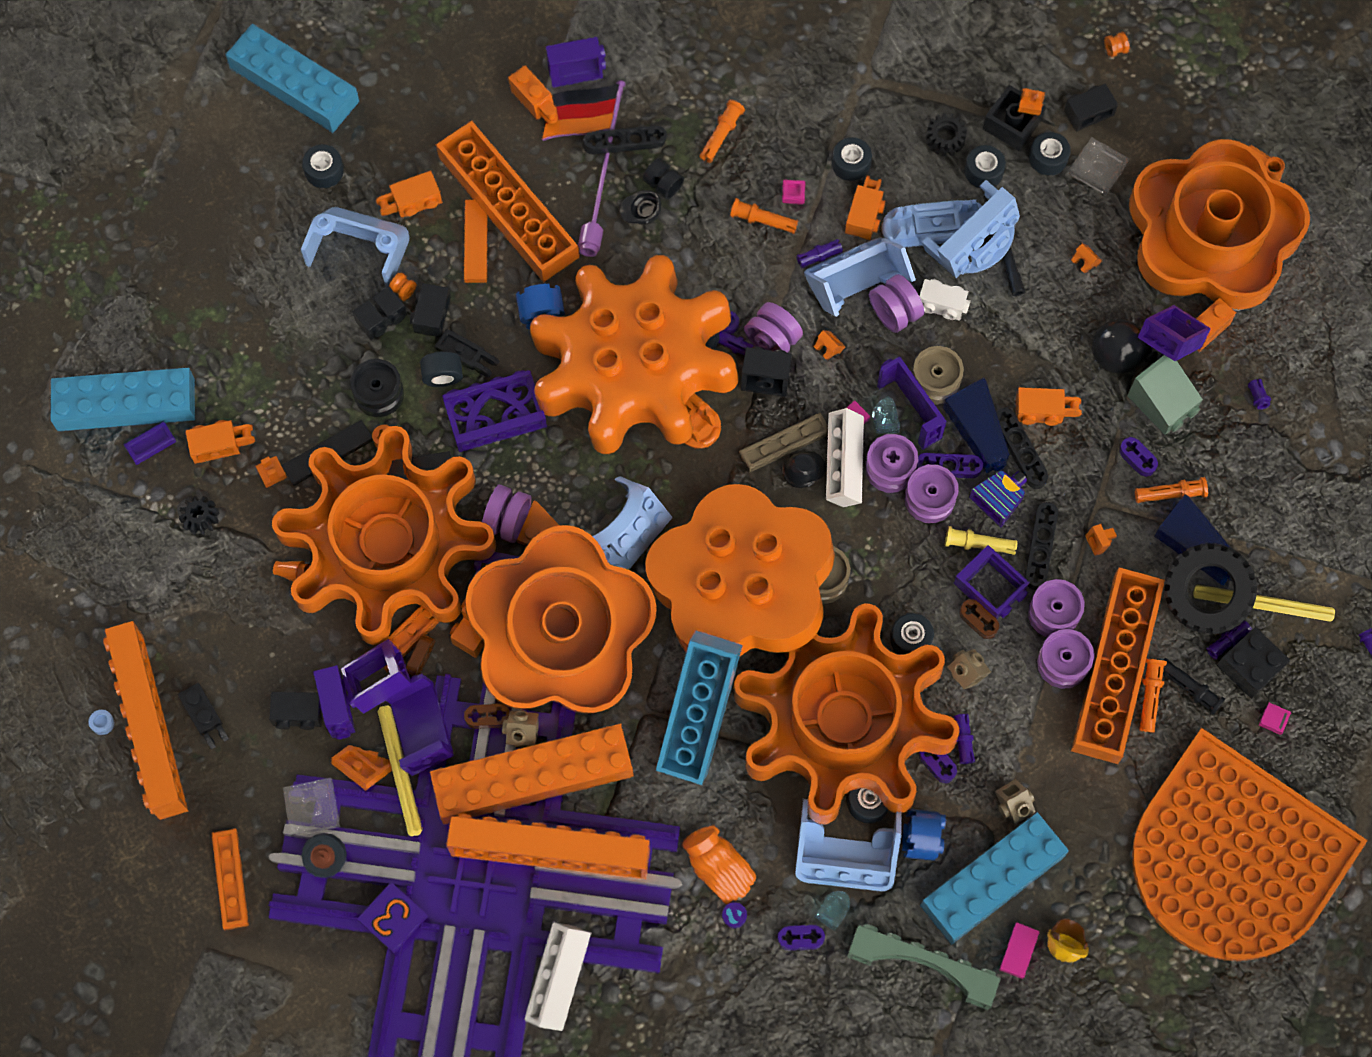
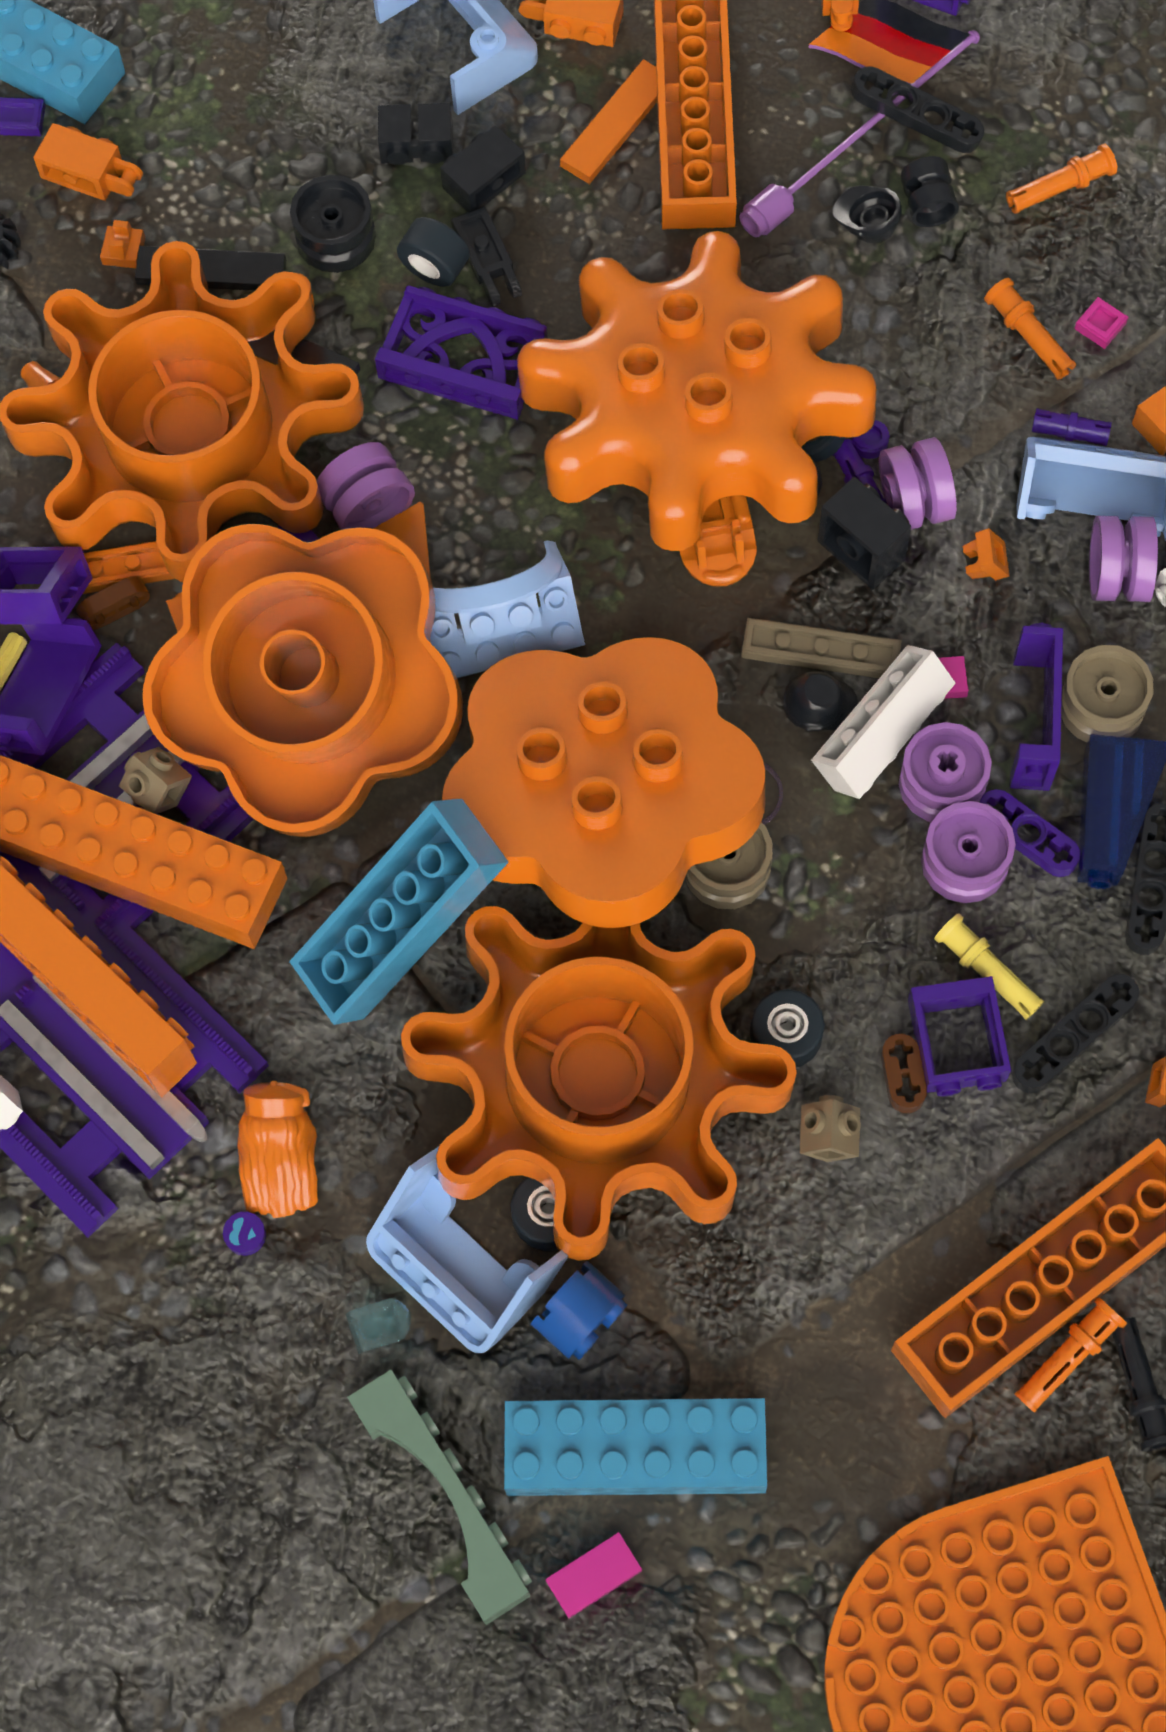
camera: 40 degrees right, 0 degrees up
orange wheel [389,272,417,301] -> none
reddish brown beam [464,704,510,729] -> none
blue brick [516,284,565,329] -> none
dark purple beam [778,925,825,951] -> none
clear light blue plate [872,396,900,434] -> none
dark purple beam [918,752,957,783] -> none
dark purple pin [953,714,975,764] -> none
torso [969,471,1027,528] -> none
dark tan brick [995,779,1036,824] -> none
medium lavender wheel [1028,579,1085,638] -> none
medium lavender wheel [1037,629,1094,689] -> none
piece [1047,919,1089,962] -> none

